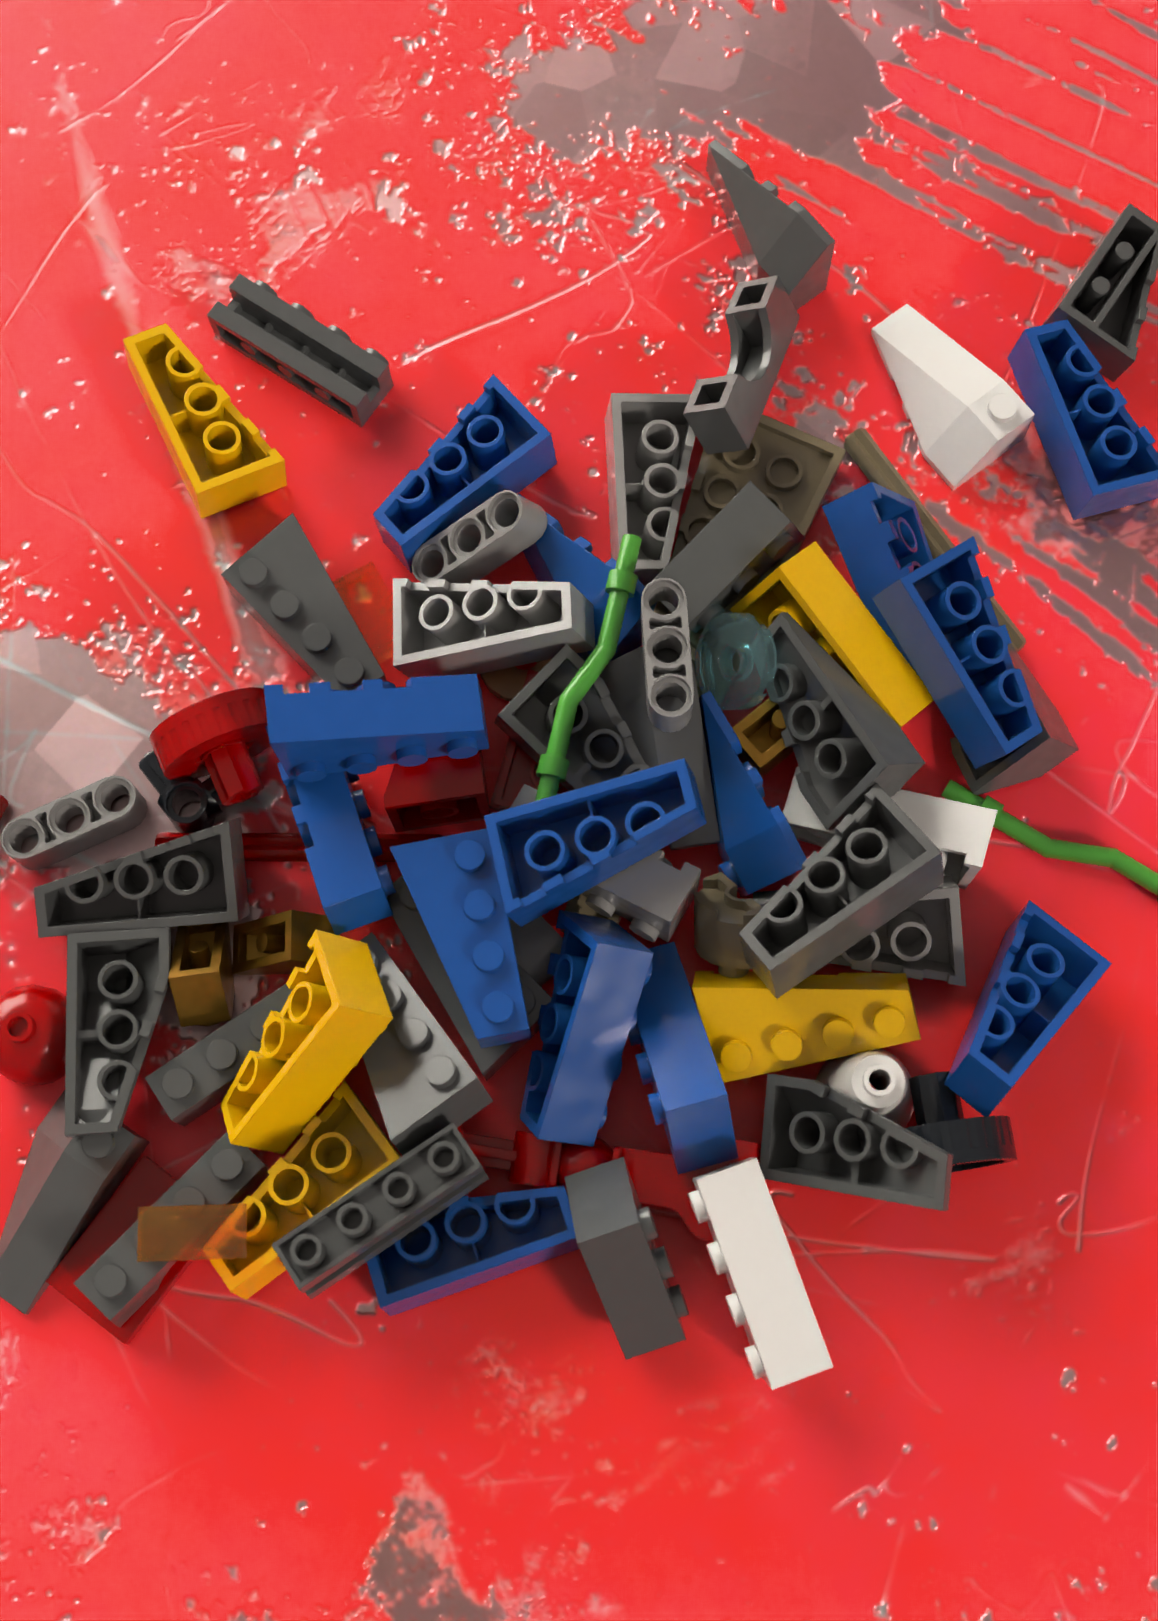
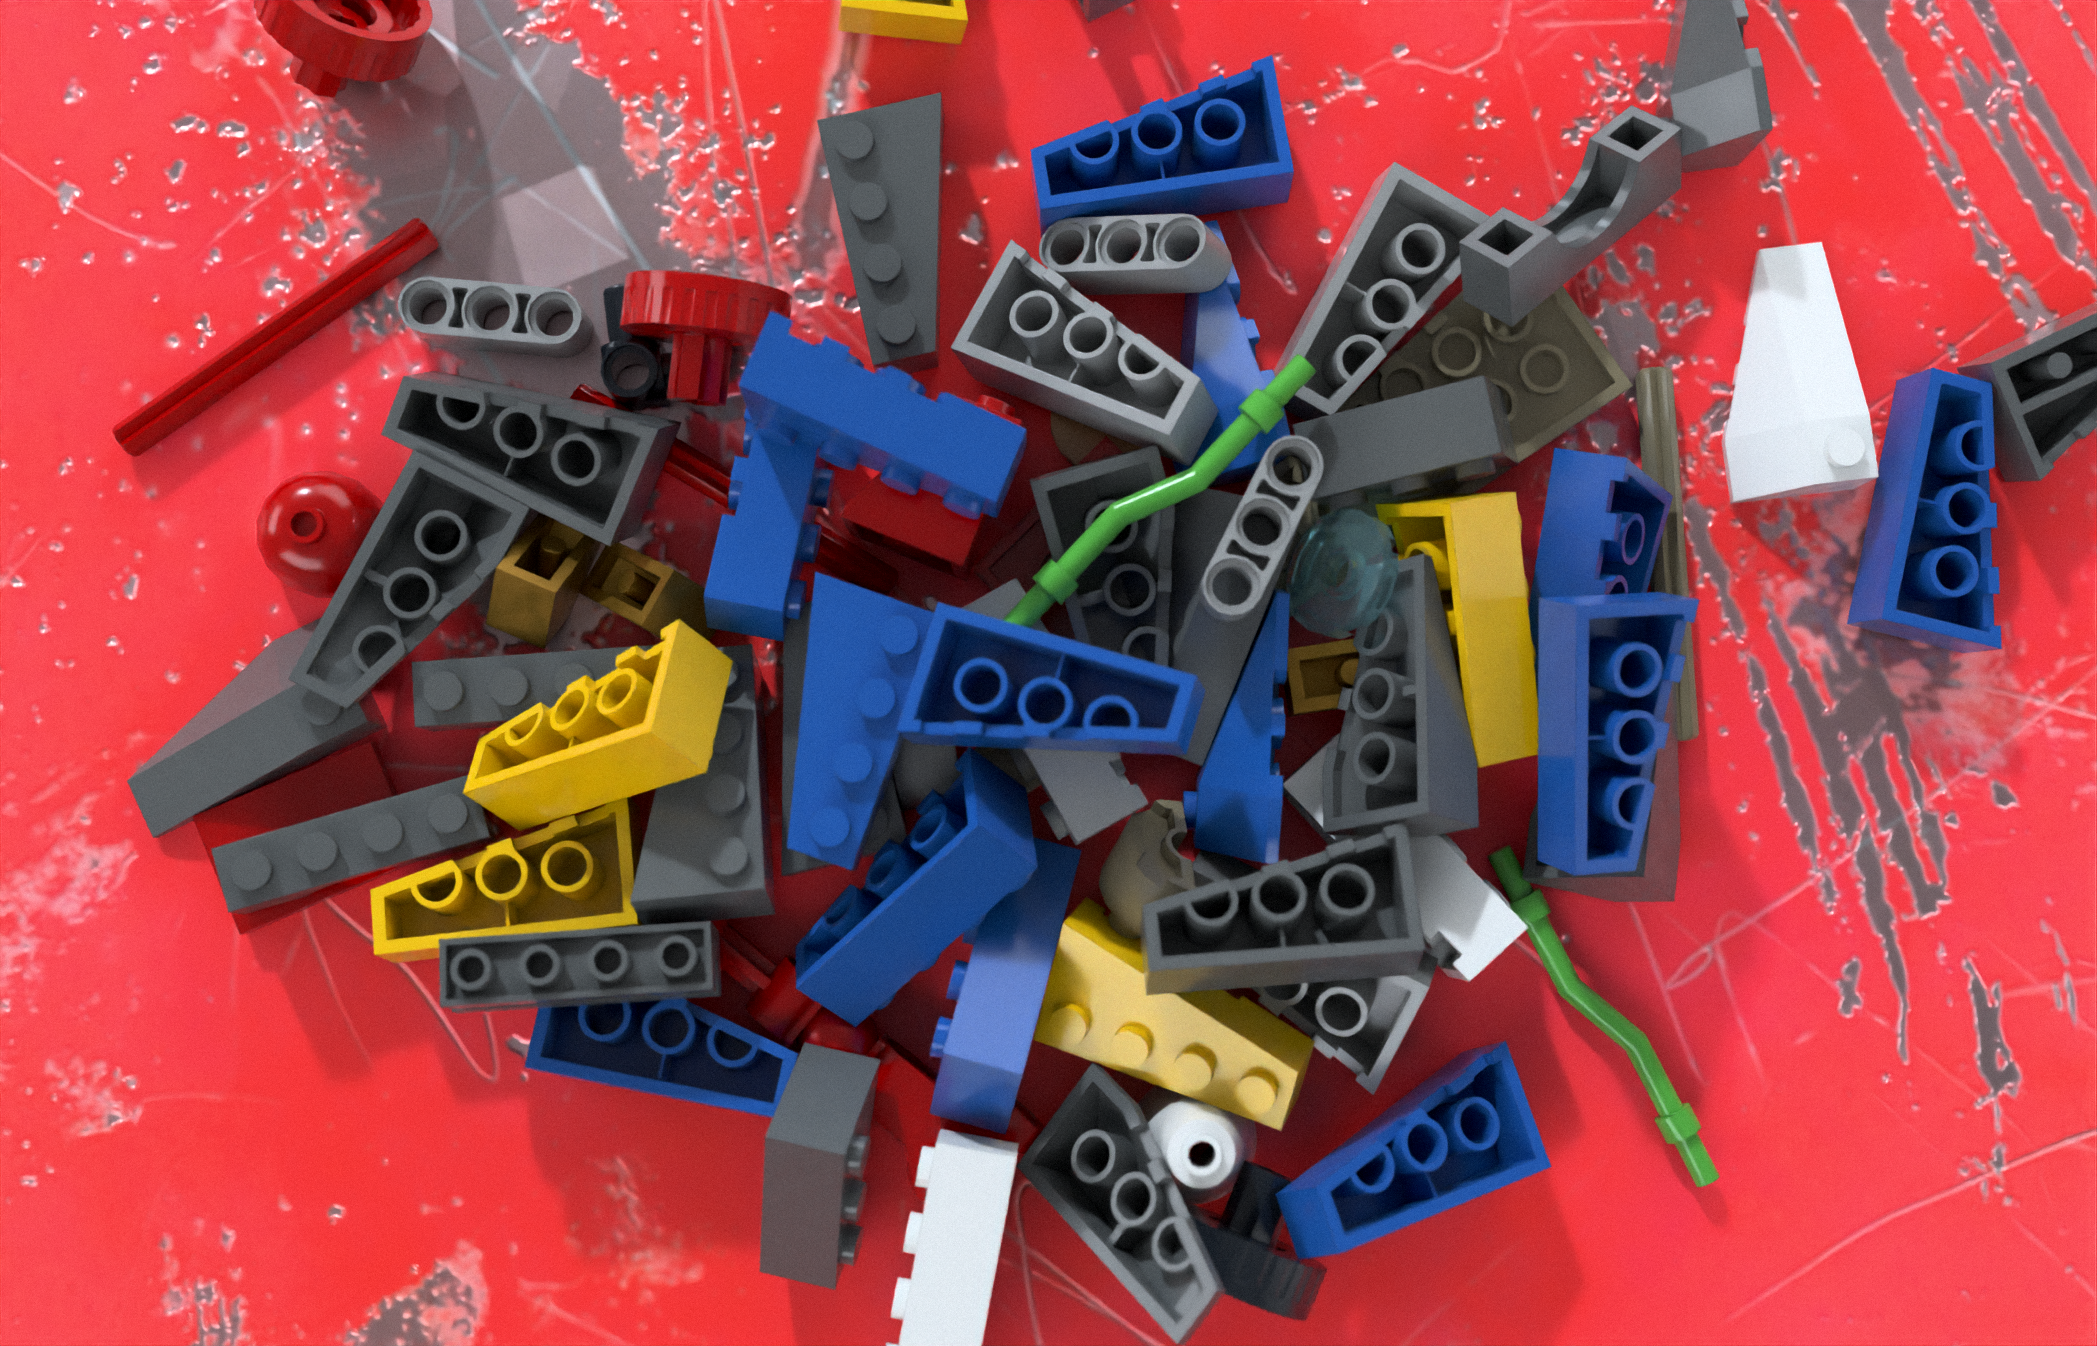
camera: 25 degrees right, 10 degrees up
clear orange tile [137,1203,247,1263] -> none
clear orange tile [332,561,393,664] -> none

